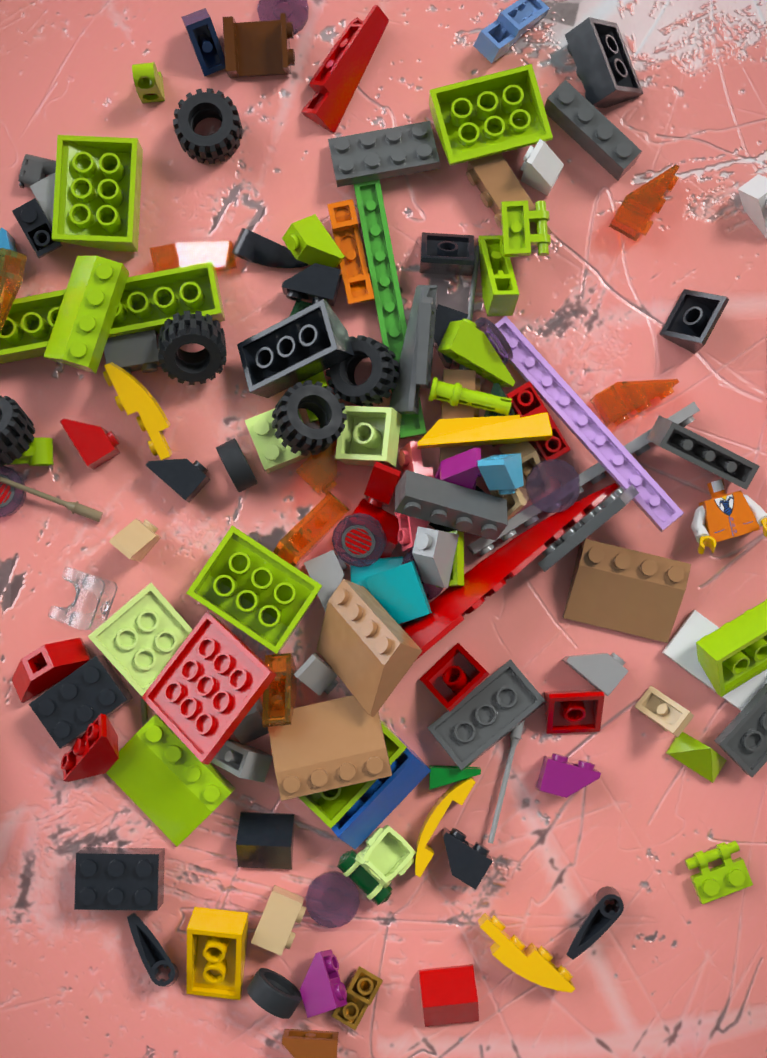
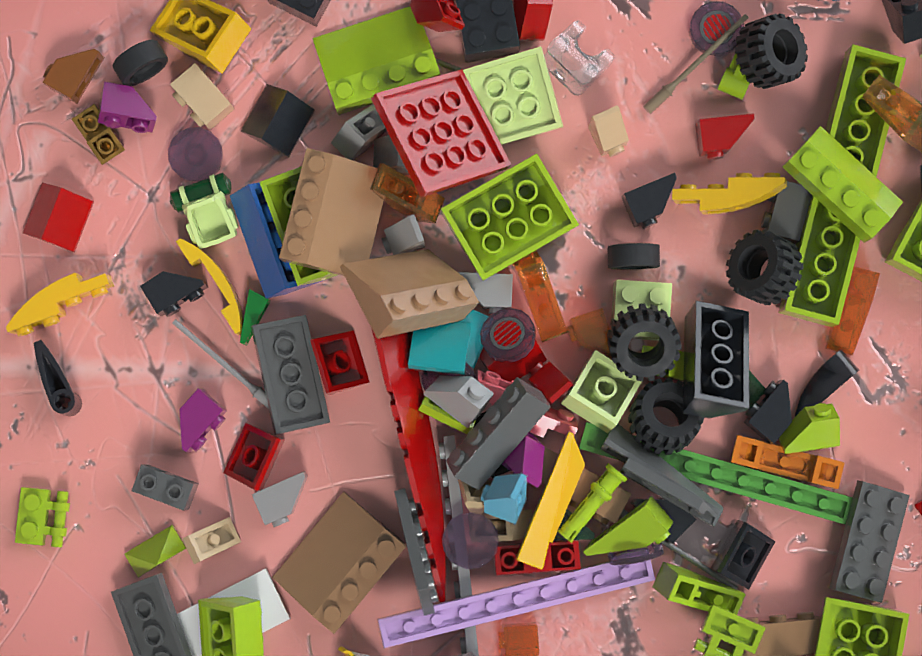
camera: 115 degrees right, 0 degrees up
none -> dark grey brick [131,464,199,511]

